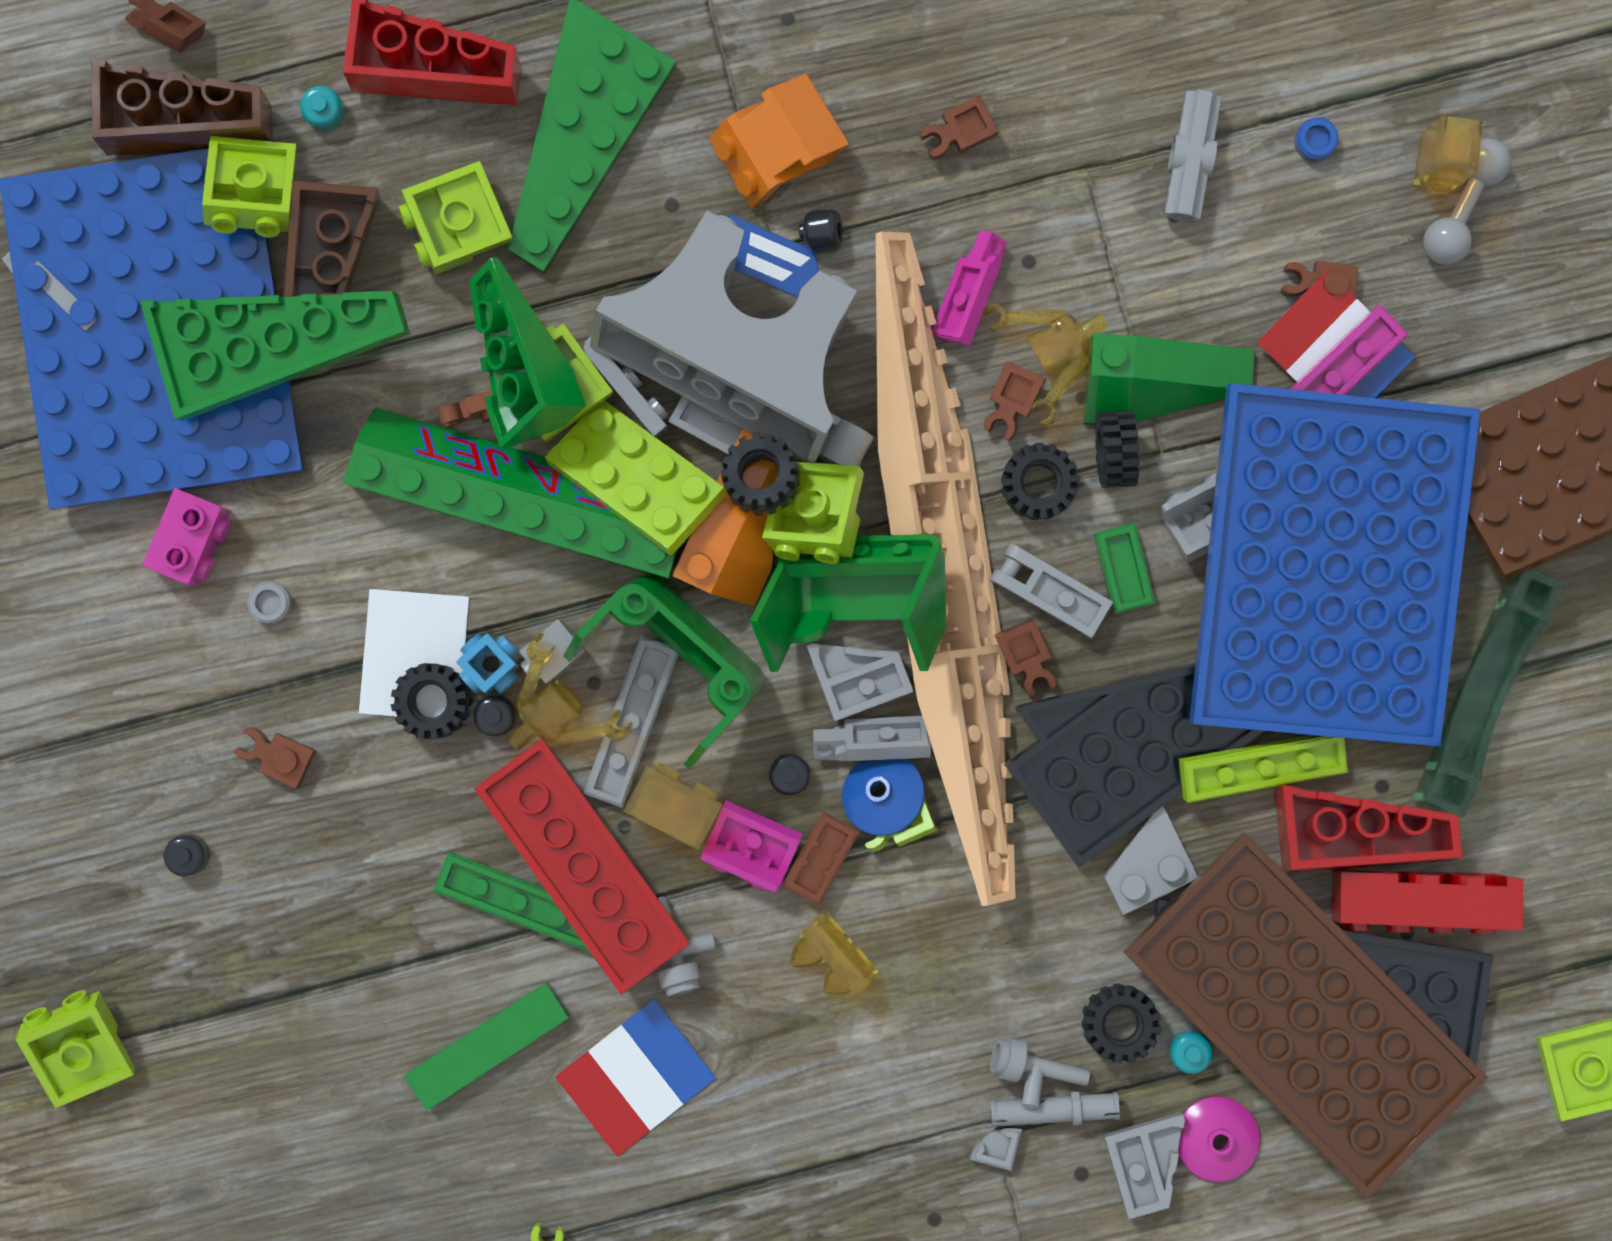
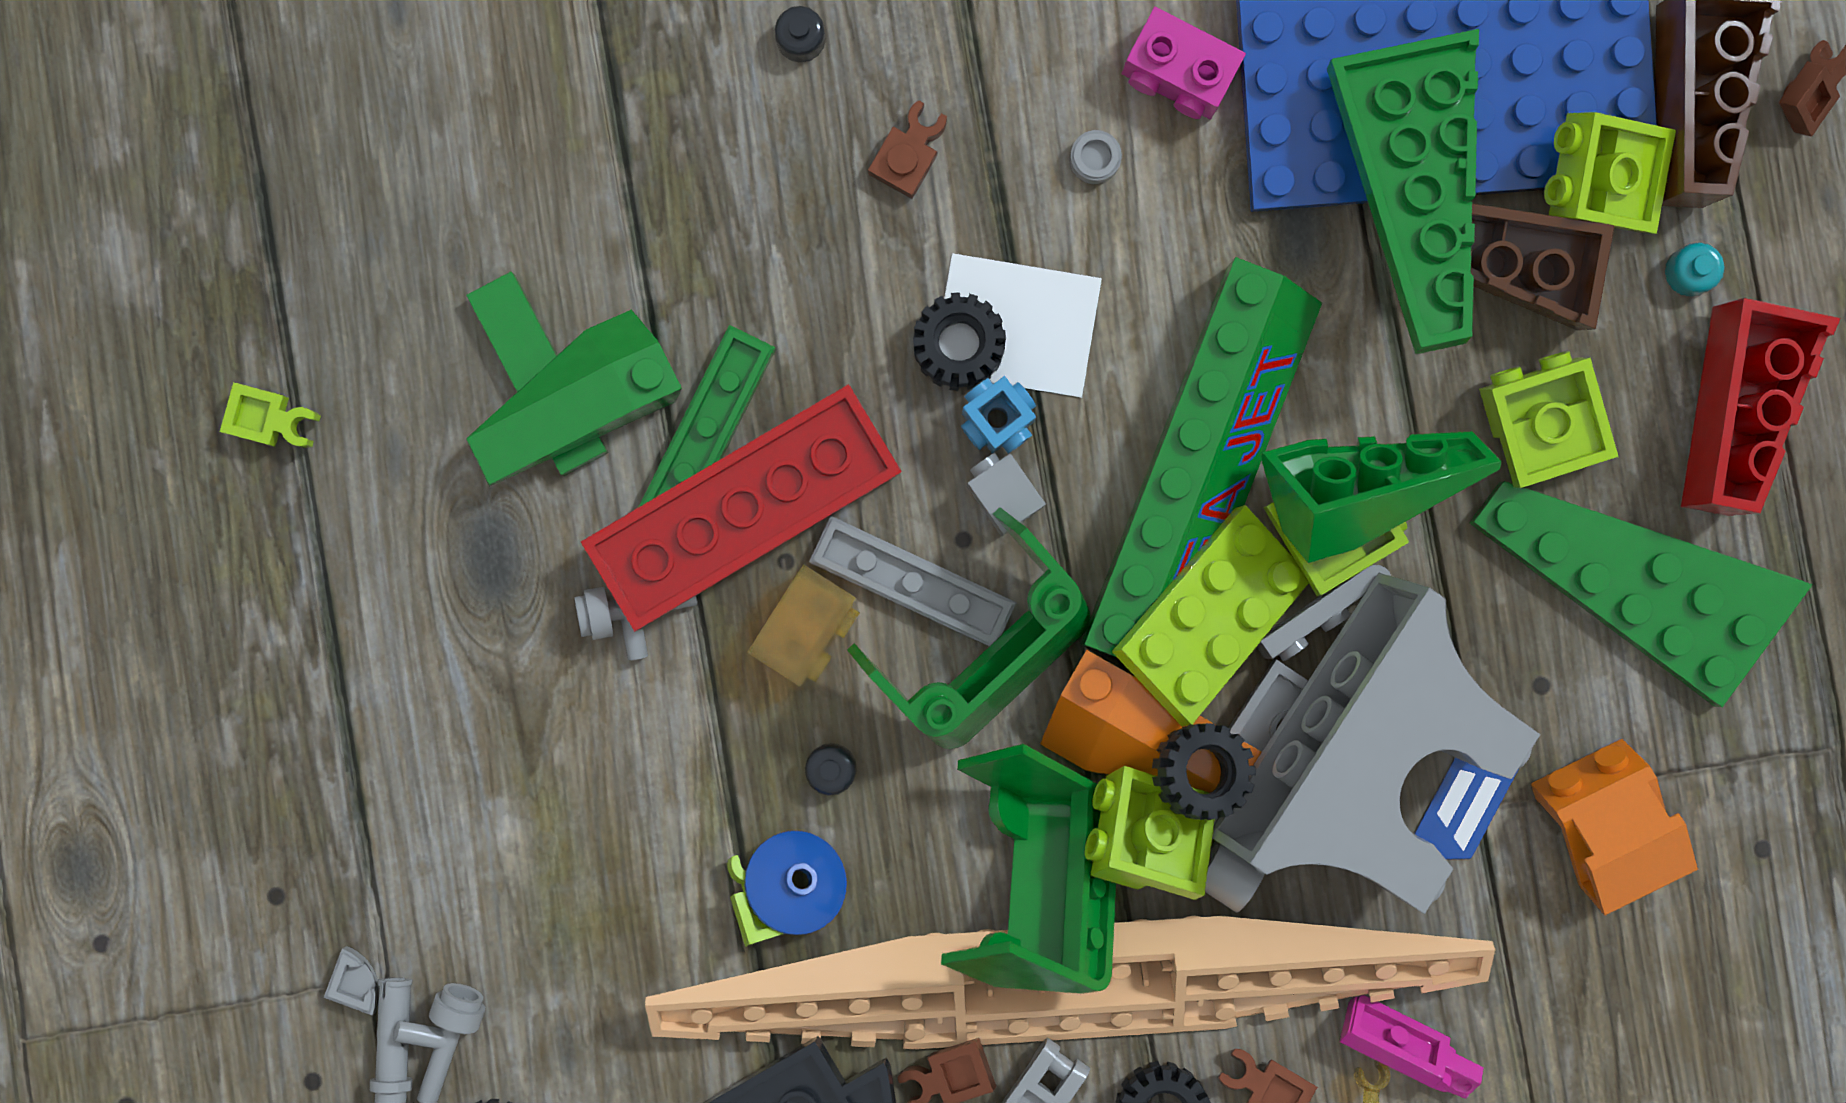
camera: 95 degrees right, 0 degrees up
copper plate [437,390,492,428] -> none
black piece [473,695,517,737] -> none
clear yellow piece [509,633,633,749] -> none
sticker [555,999,716,1157] -> none
dark pink bracket [700,800,803,893] -> none
copper plate [782,811,860,906] -> none
clear yellow tile [790,909,880,997] -> none
black piece [799,209,843,252] -> none
light grey wing [806,643,914,721] -> none
light grey hinge [813,716,931,761] -> none
copper plate [919,95,999,160] -> none
none -> green wedge [466,309,682,487]

